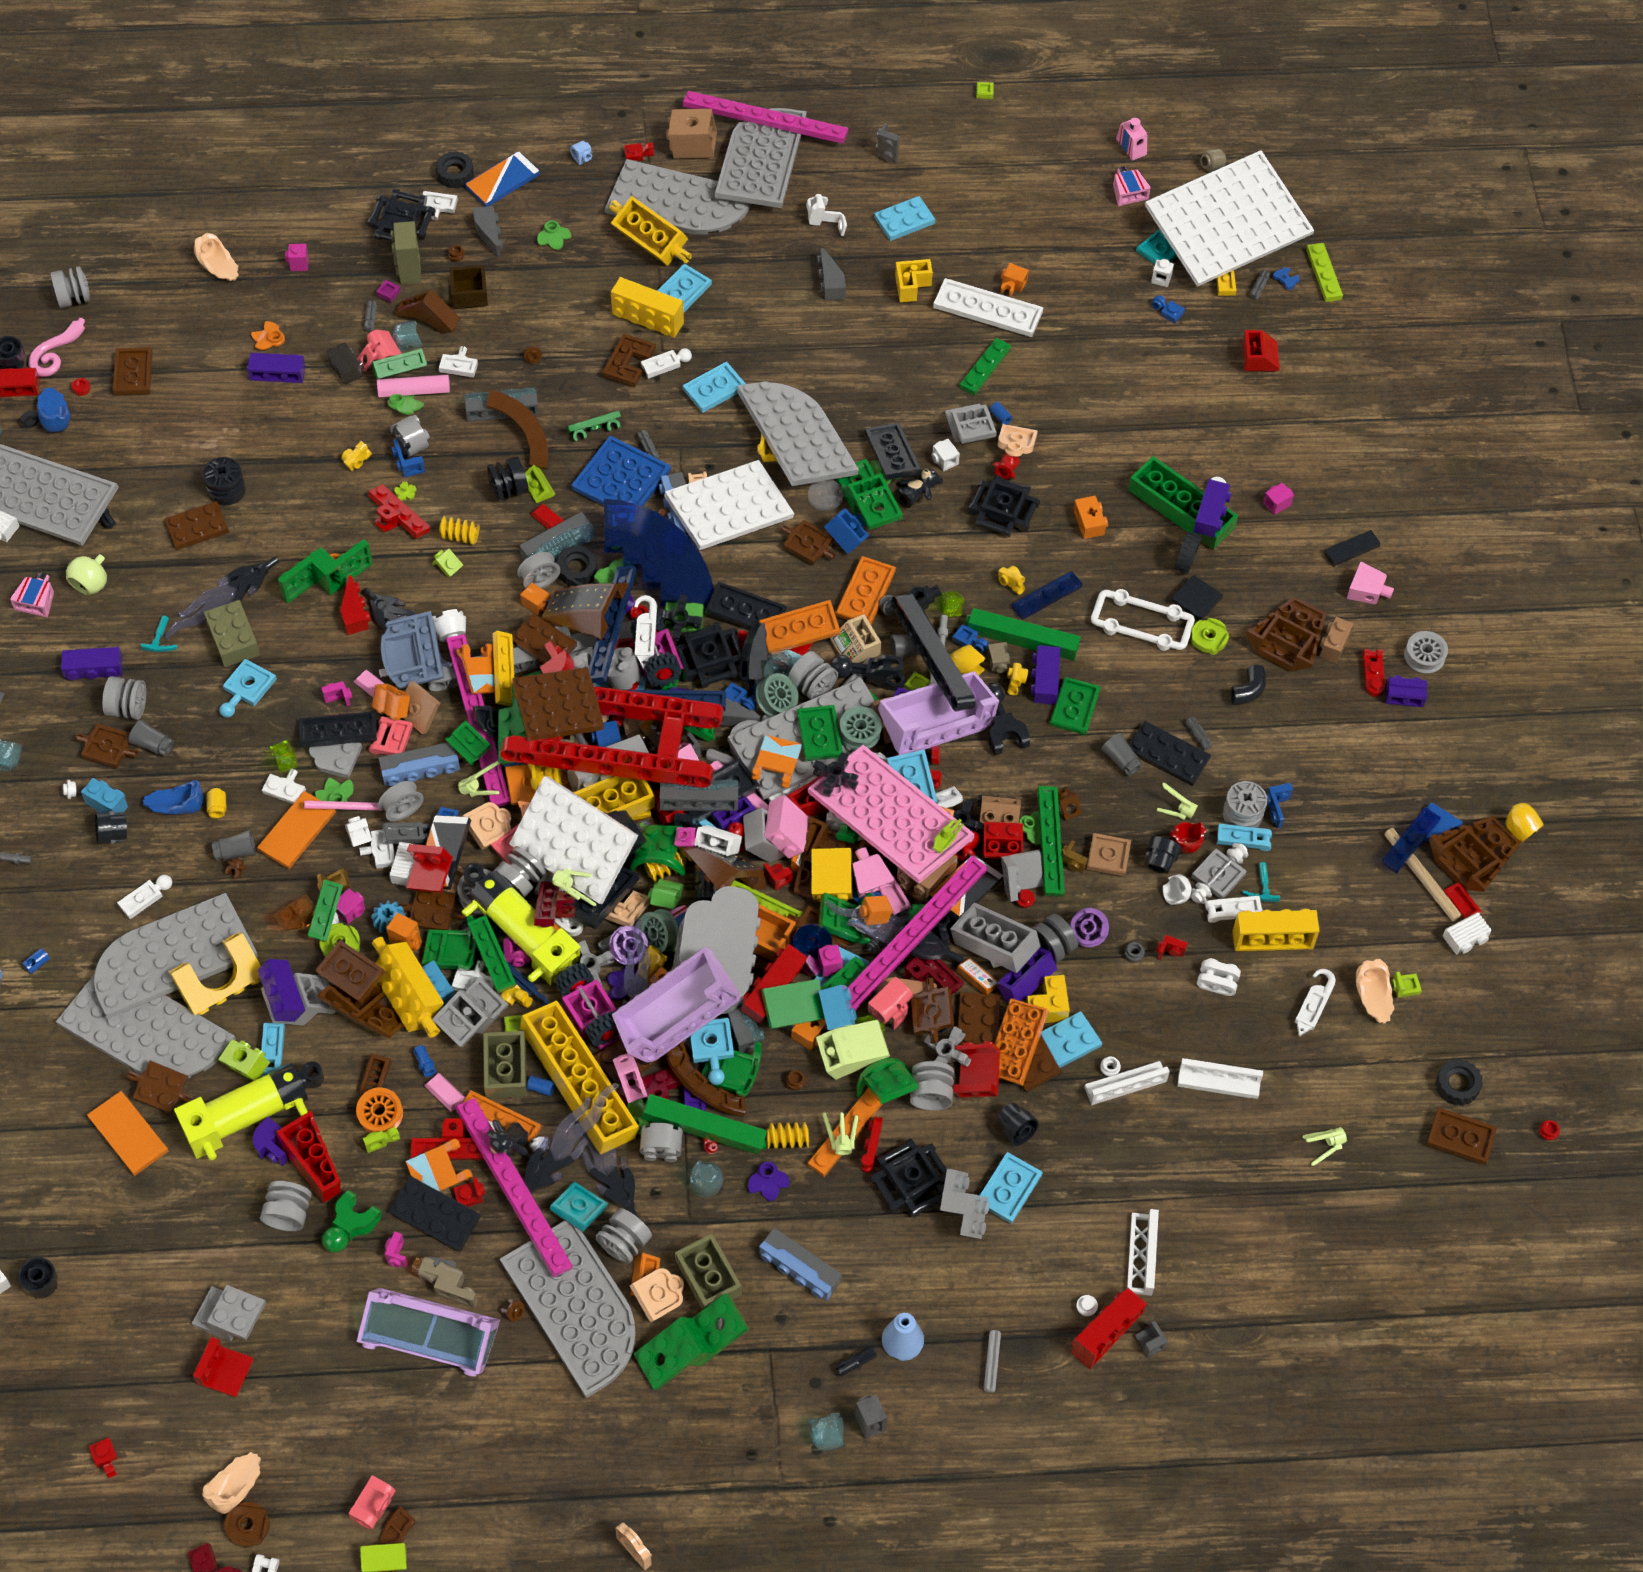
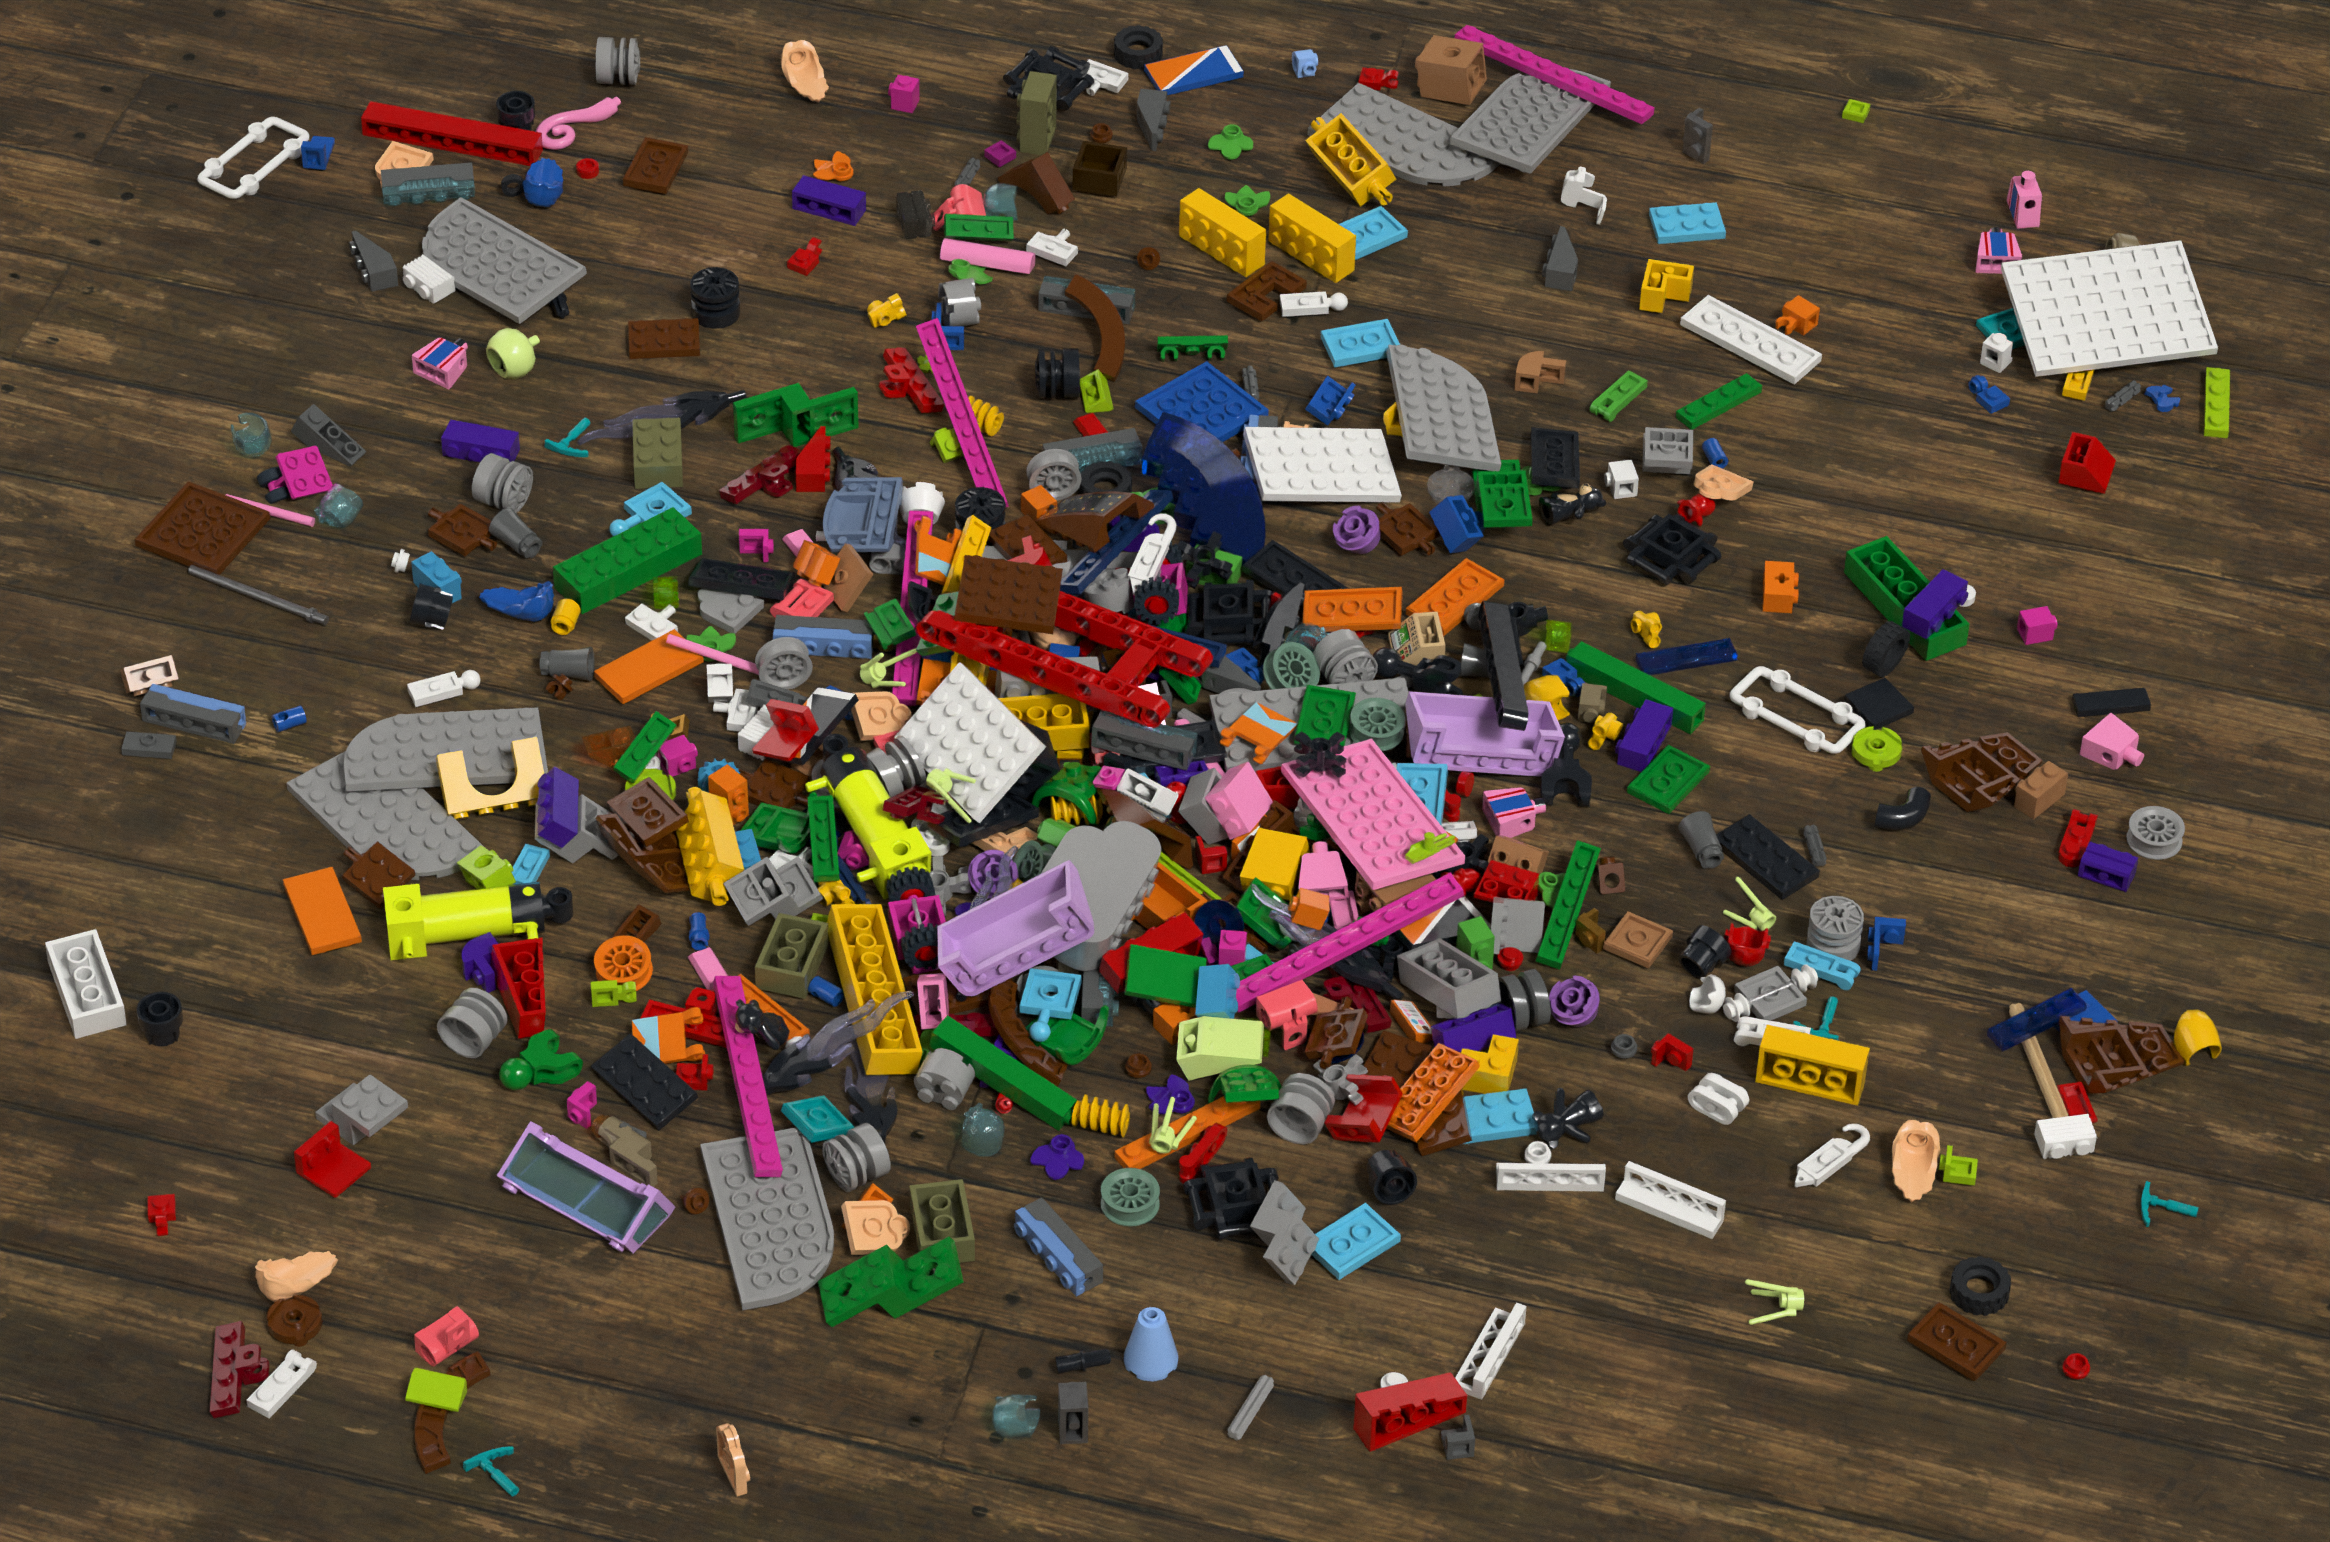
camera: 20 degrees right, 15 degrees down
none -> green brick [553,507,702,614]
none -> dark red plate [719,445,802,504]
none -> red plate [787,237,822,276]
none -> dark pink plate [916,318,1009,508]
none -> black wheel [955,487,1006,546]
none -> sand green wheel [1101,1168,1160,1226]
none -> dark purple plate [1146,1074,1195,1114]
none -> yellow brick [1179,188,1266,277]
none -> bright green plate [1225,185,1270,216]
none -> blue bracket [1305,376,1356,425]
none -> medium lavender cone [1333,506,1380,554]
none -> bright green brick [1456,916,1495,969]
none -> bright pink torso [1482,787,1546,838]
none -> medium nougat brick [1515,351,1566,393]
none -> black piece [1532,1088,1604,1149]
none -> bright green plate [1590,370,1648,422]
none -> teal piece [2141,1181,2199,1227]

